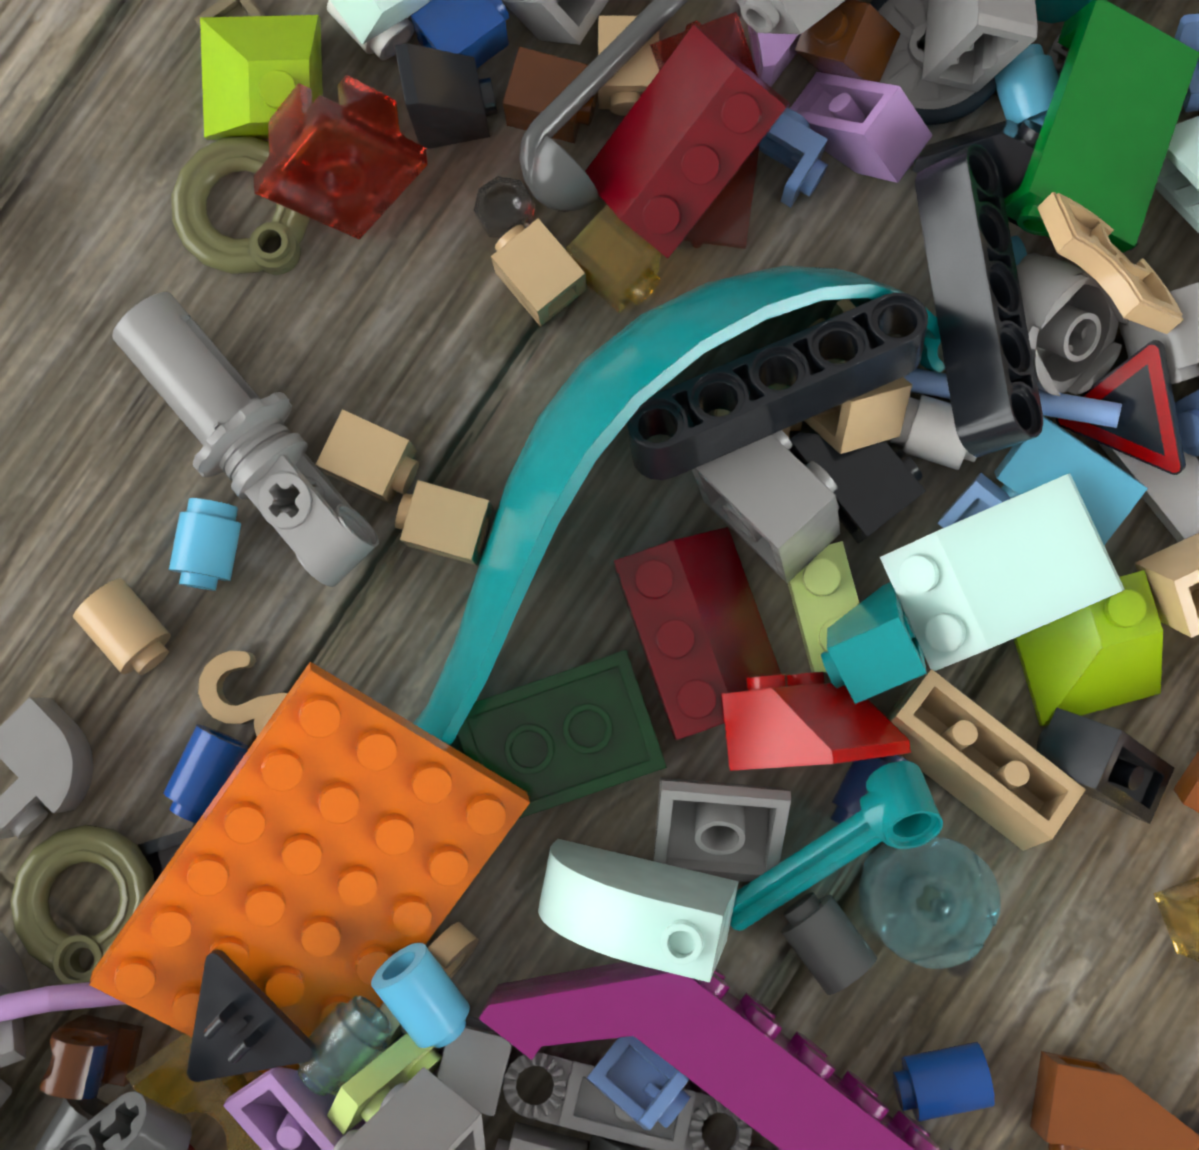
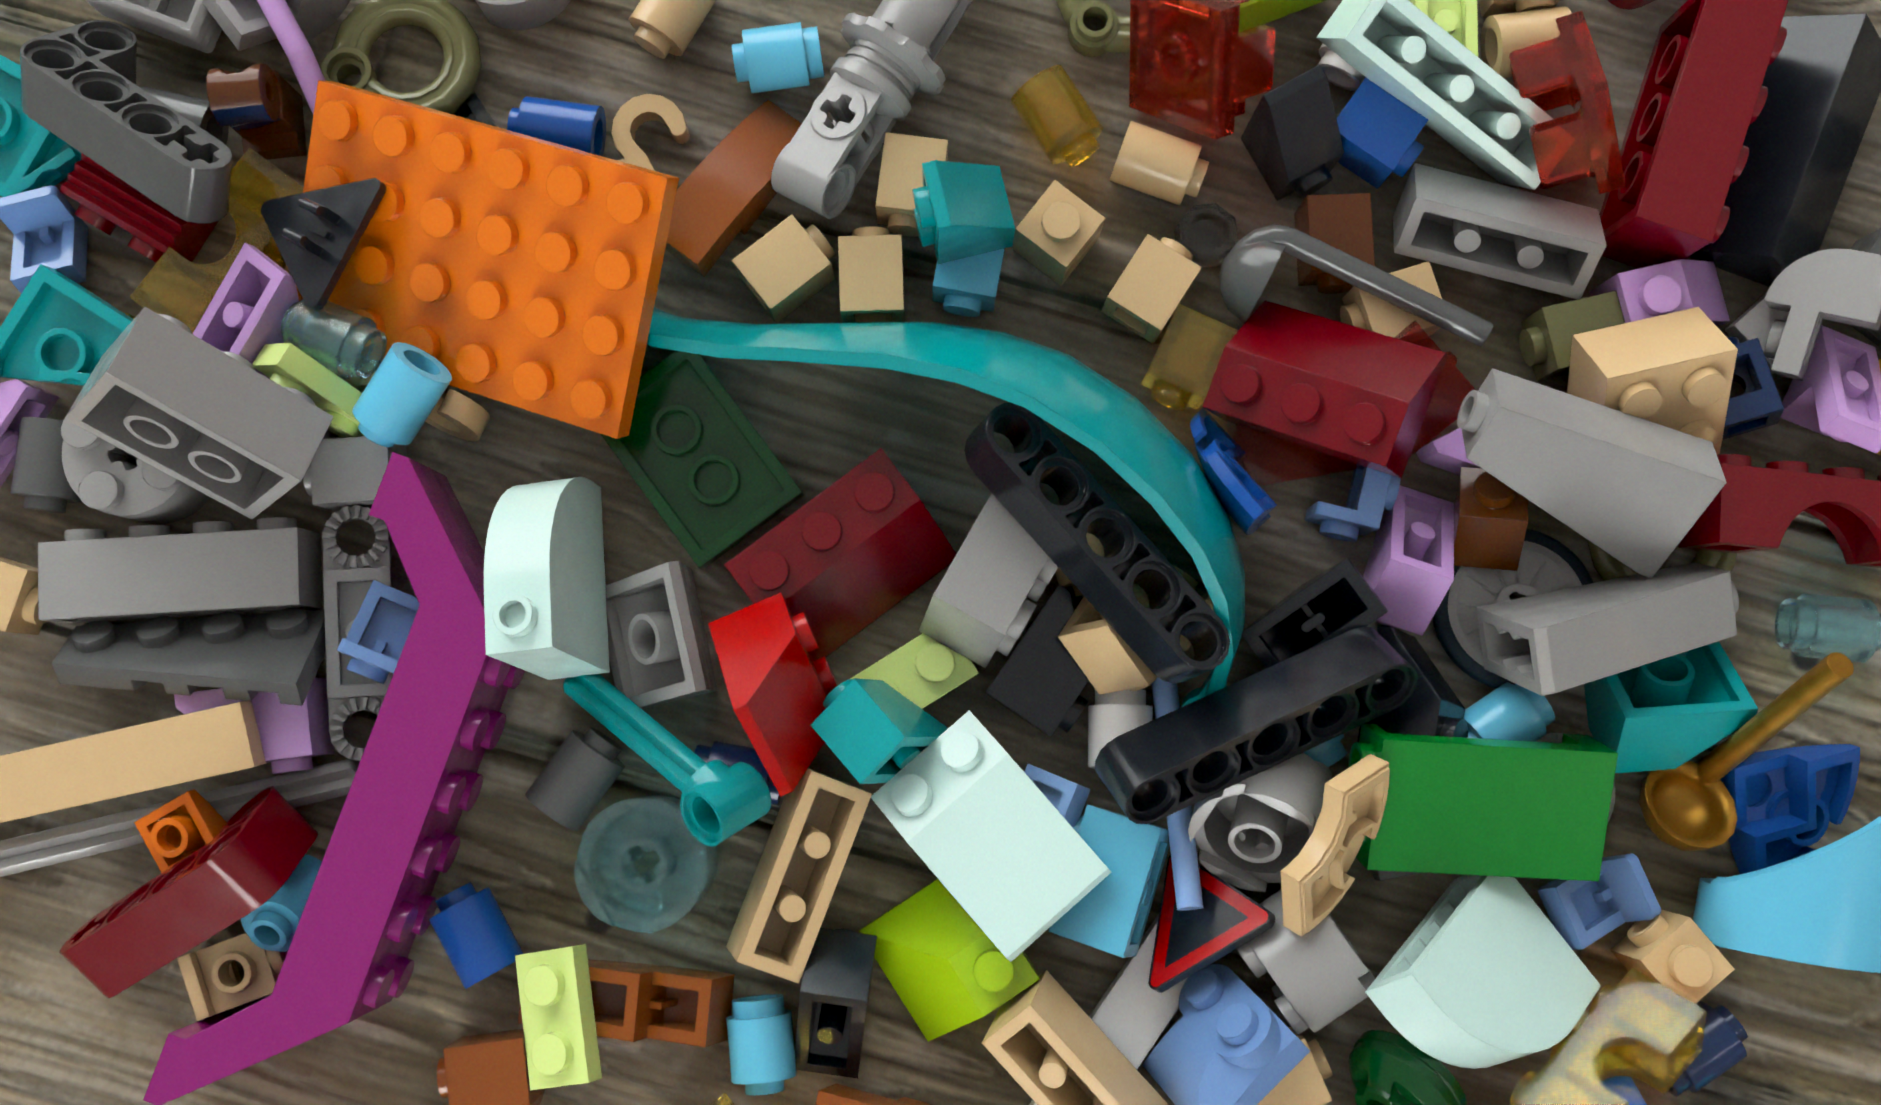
camera: 65 degrees right, 0 degrees up
none -> yellowish green plate [515,944,602,1091]
none -> dark orange slope [518,959,735,1048]
none -> dark orange slope [665,100,802,277]
none -> medium azure brick [726,994,797,1096]
none -> tan brick [732,214,835,324]
none -> teal slope [912,160,1015,264]
none -> medium azure brick [932,248,1005,317]
none -> clear yellow brick [1011,65,1104,167]
none -> tan brick [1012,180,1105,286]
none -> tan brick [1109,121,1209,206]
none -> blue brick [1190,408,1277,535]
none -> black slope [1242,557,1388,668]

